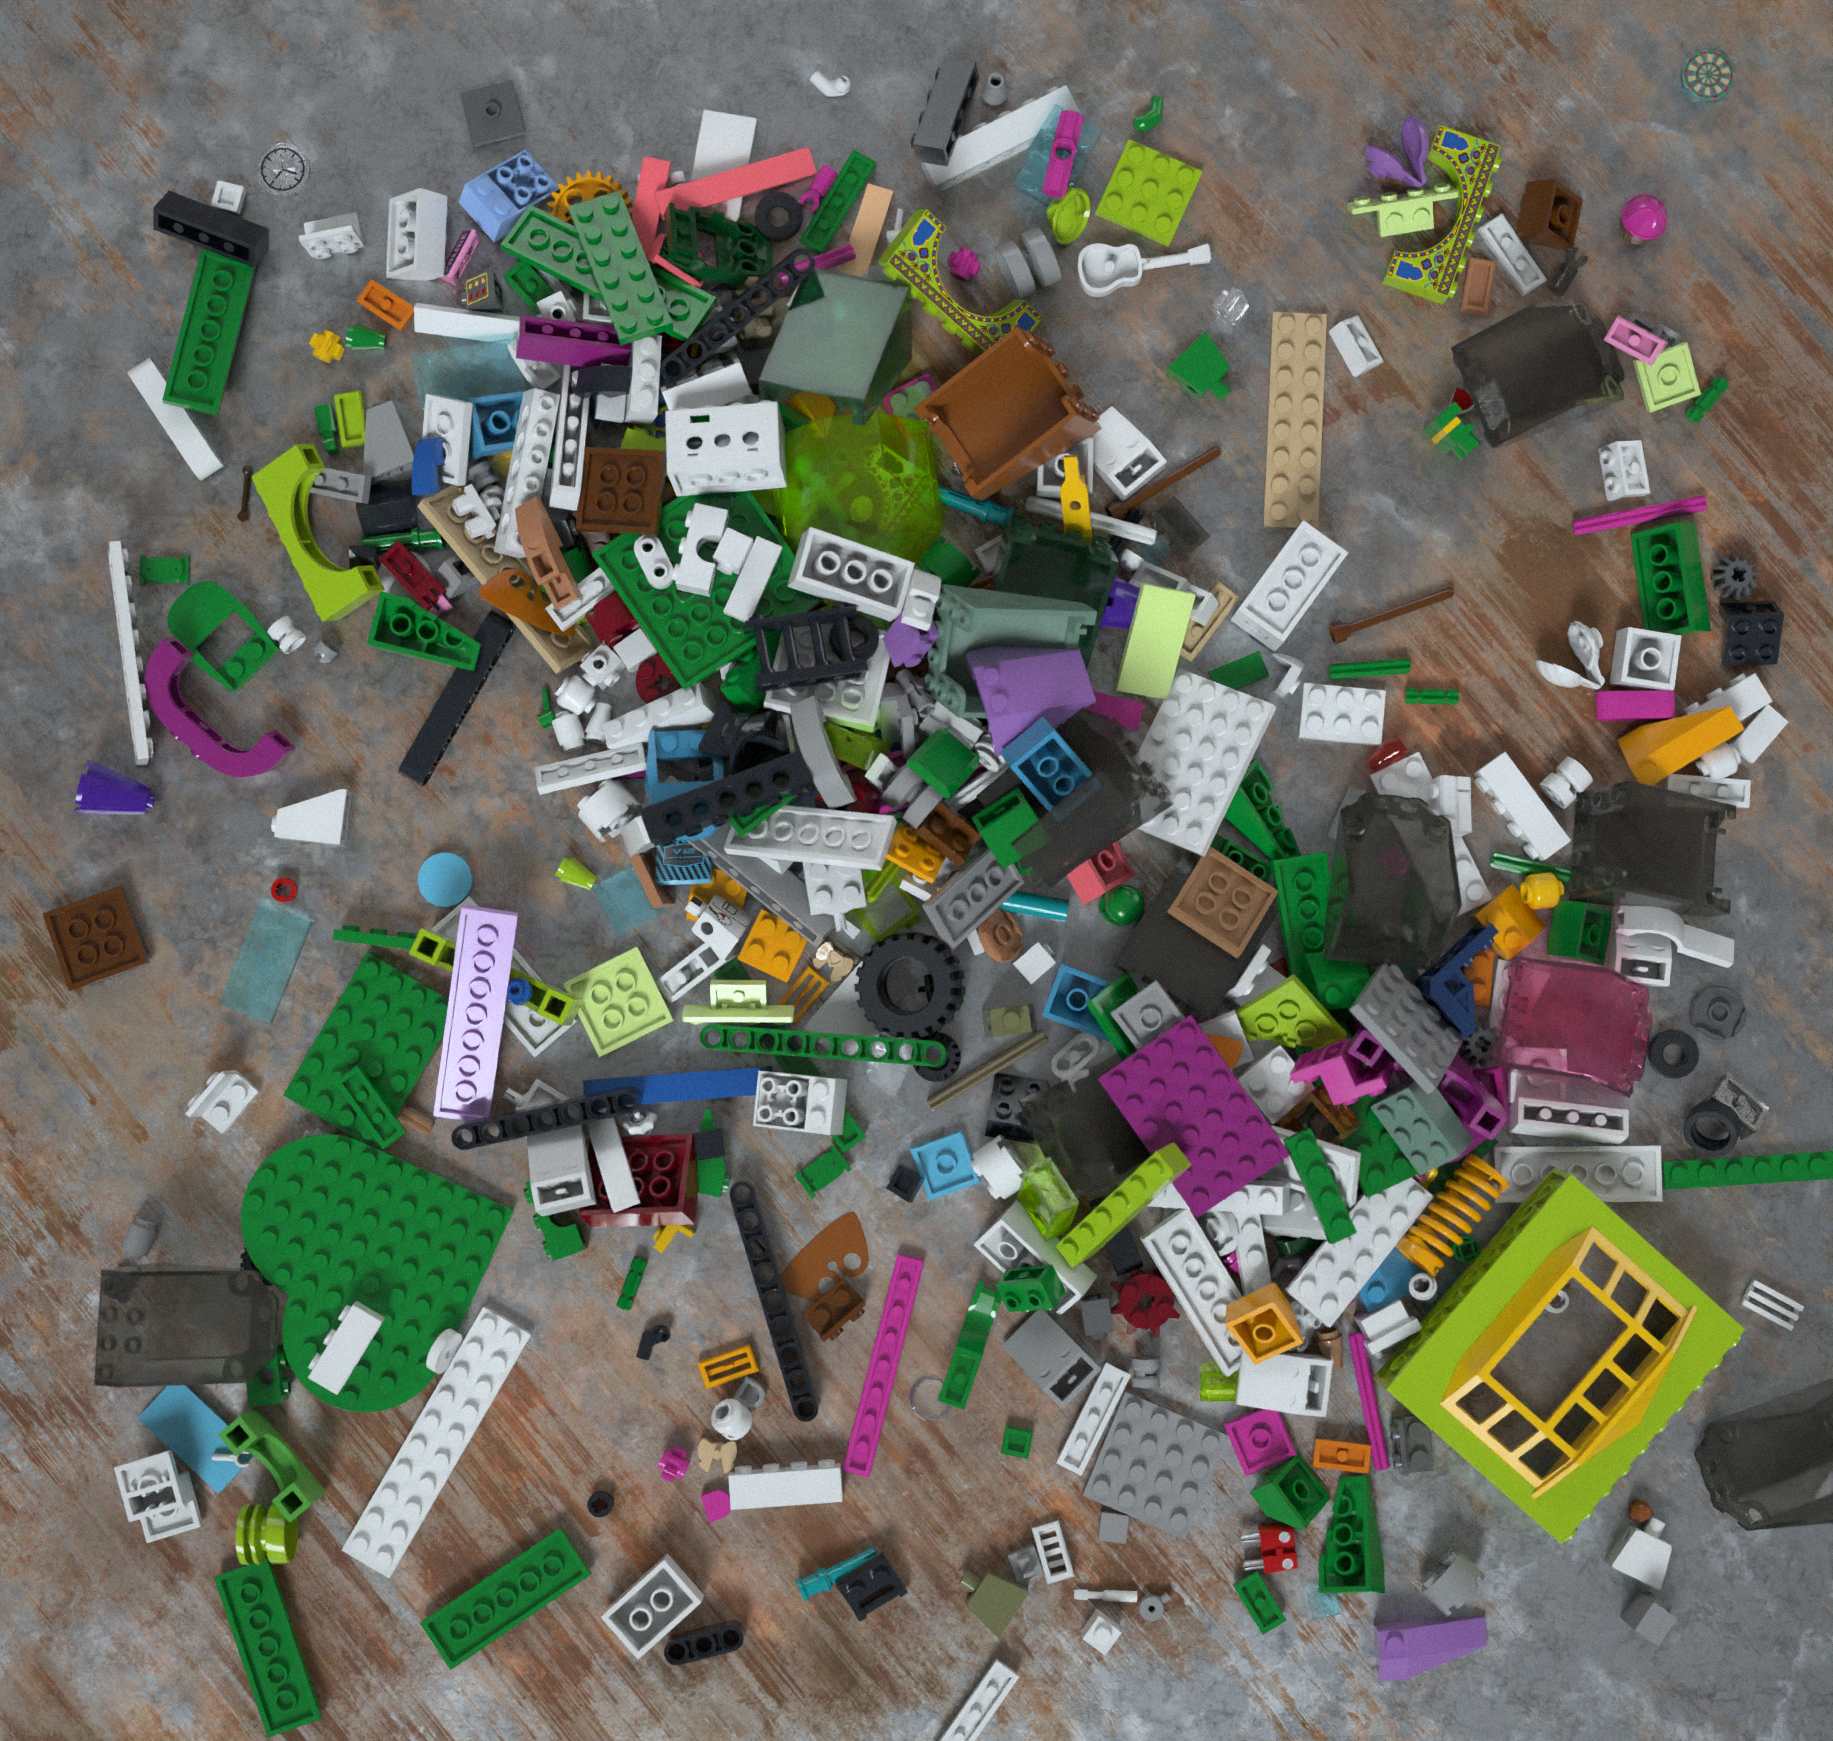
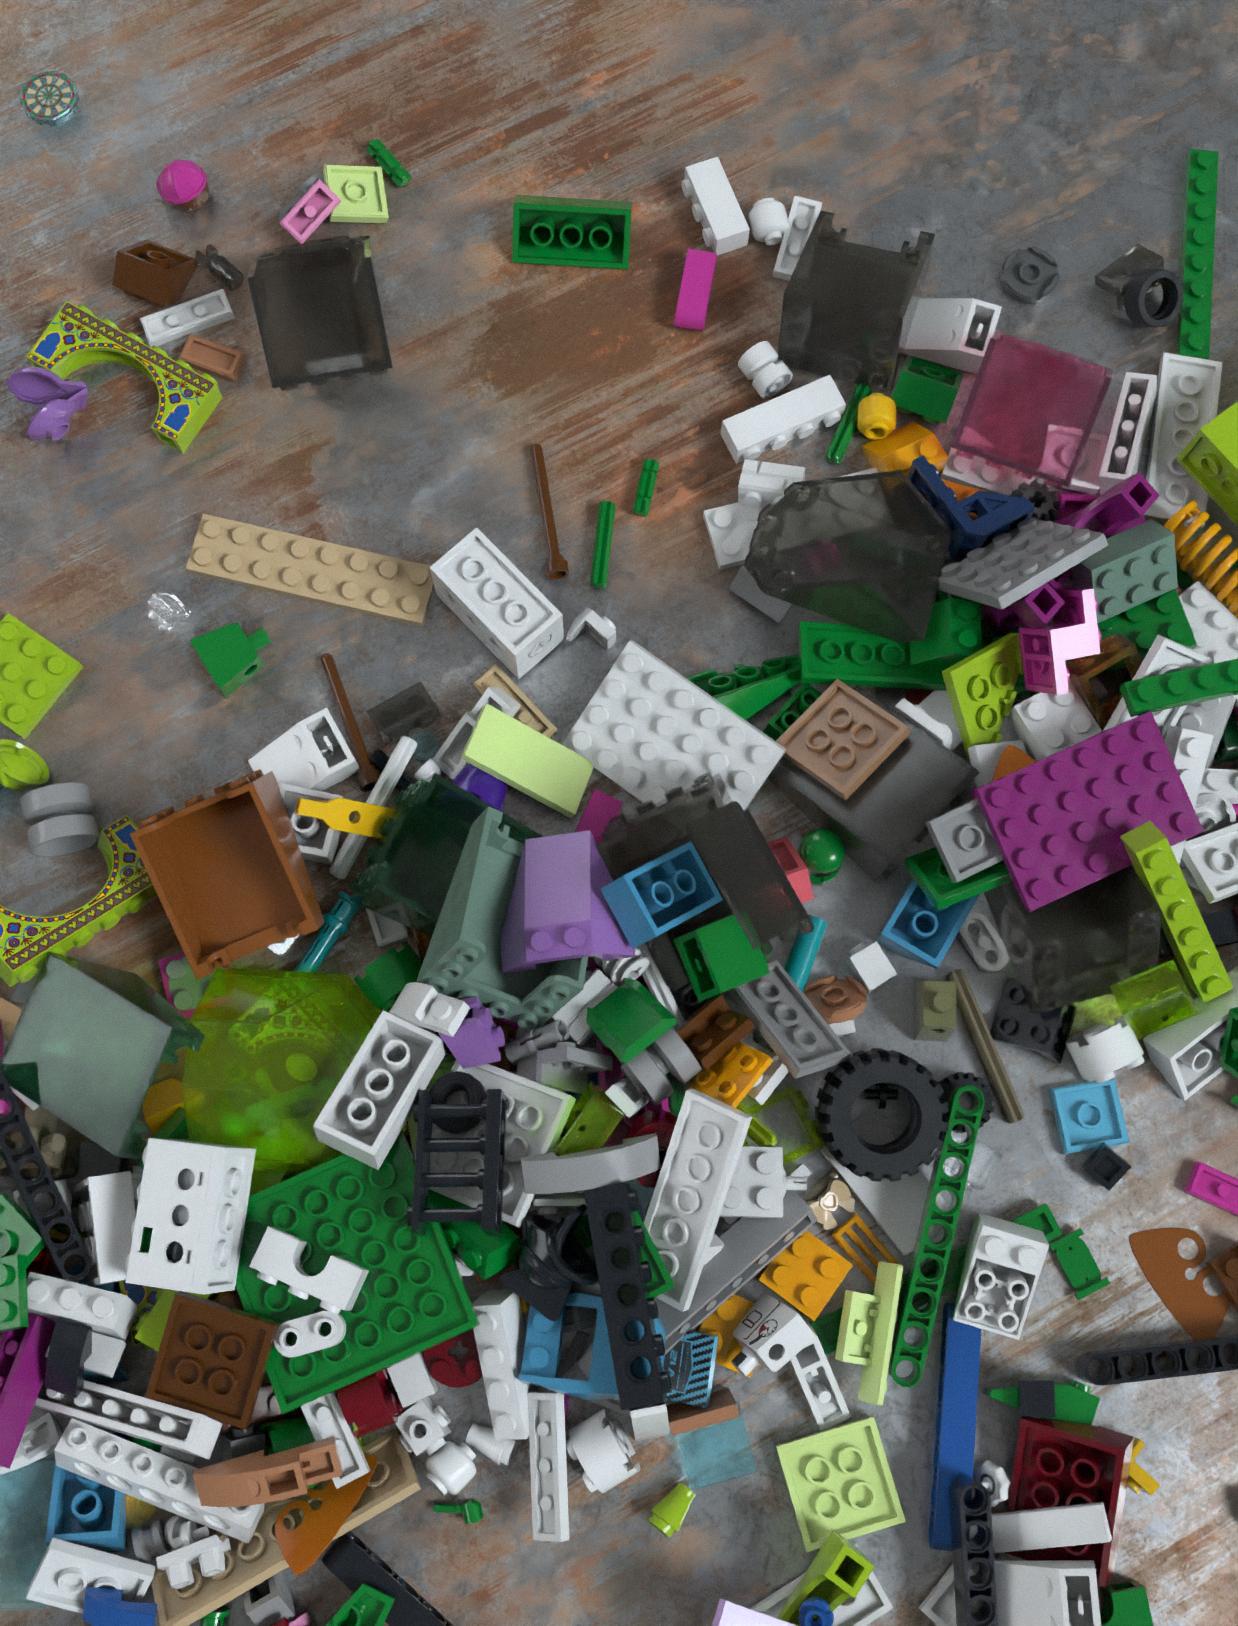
camera: 85 degrees left, 10 degrees down
white brick [552,710,586,753] -> none
green axle [616,1256,648,1311] -> none
white brick [713,527,753,575] -> none
white tile [723,536,783,622] -> none
dark pink gear [946,247,981,282] -> none
white piece [1078,243,1211,297] -> none
green tile [1208,651,1270,690] -> none
white plate [1298,683,1386,746] -> none
white slope [1329,315,1384,377] -> none
yellowish green bracket [1347,183,1459,237] -> none
clear red cone [1366,735,1409,773] -> none
green hips [1423,402,1481,460] -> none
red tile [1449,387,1482,416] -> none
white animal [1535,621,1605,690] -> none
dark pink axle [1572,495,1707,535] -> none
white bracket [1598,440,1651,501] -> none
white slope [1609,627,1682,691] -> none
white piece [1615,905,1734,968] -> none
light orange wedge [1617,706,1745,789] -> none
black tyre [1647,1030,1699,1079] -> none
dark grey gear [1710,553,1760,600] -> none
black bracket [1719,601,1784,666] -> none
white tile [1732,704,1788,764] -> none

